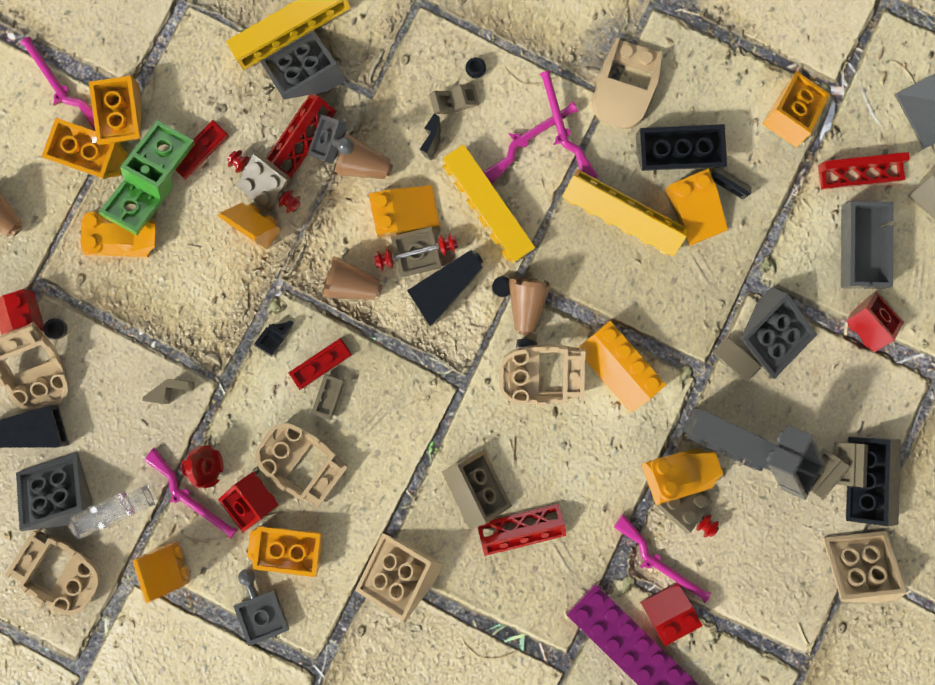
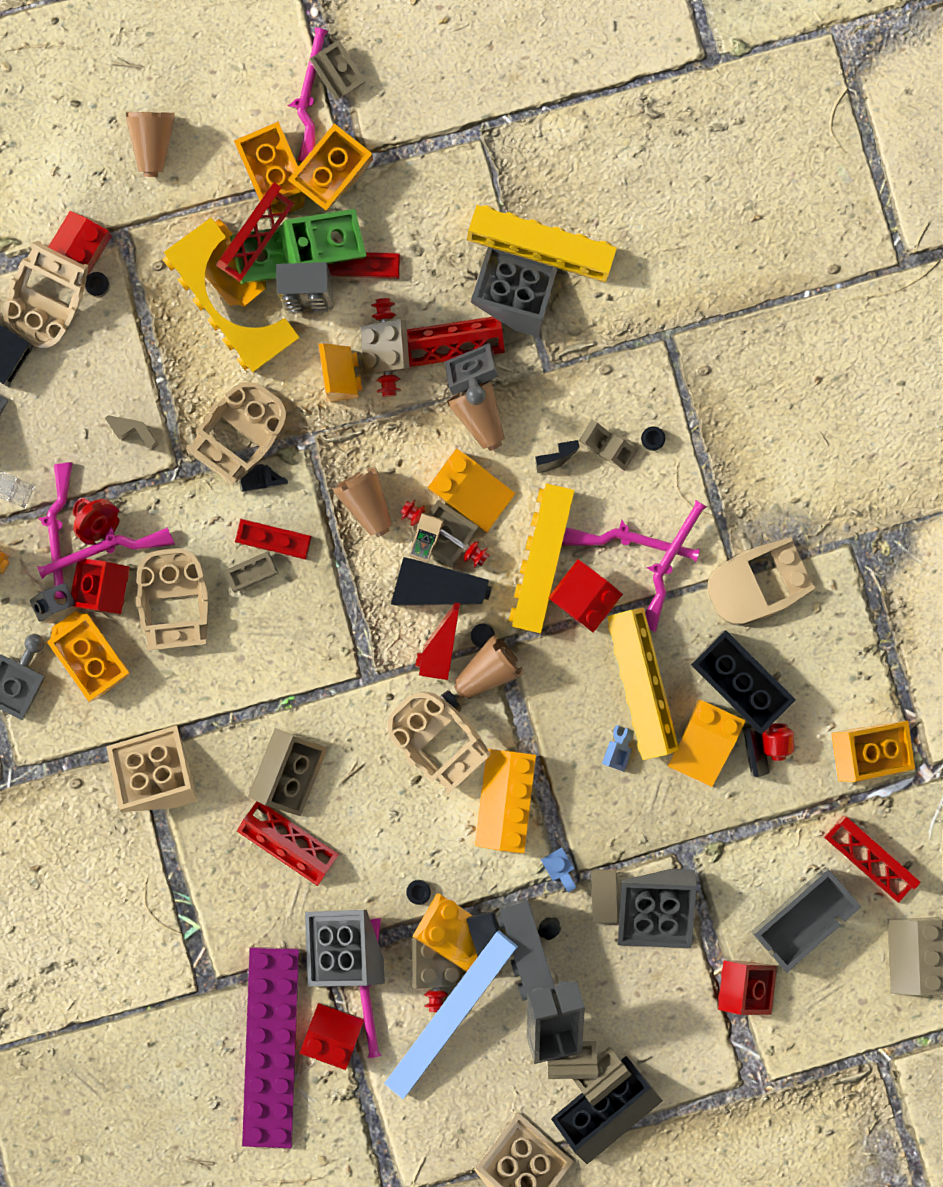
camera: 55 degrees right, 0 degrees up
none -> black bracket [30,583,75,622]
none -> dark pink piece [37,527,175,579]
none -> yellow arch [162,217,300,372]
none -> tan slope [186,382,286,486]
none -> red fence [216,182,295,282]
none -> dark grey piece [276,262,333,314]
none -> dark grey slope [305,910,385,986]
none -> dark tan plate [309,40,366,101]
none -> light blue tile [384,931,518,1099]
none -> black tile [406,879,431,905]
none -> leg [409,513,444,563]
none -> red slope [415,603,460,680]
none -> black slope [467,912,500,957]
none -> black plate [538,917,561,940]
none -> medium blue plate [541,847,577,892]
none -> red slope [548,559,623,633]
none -> medium blue plate [602,725,634,772]
none -> red head [762,723,795,761]

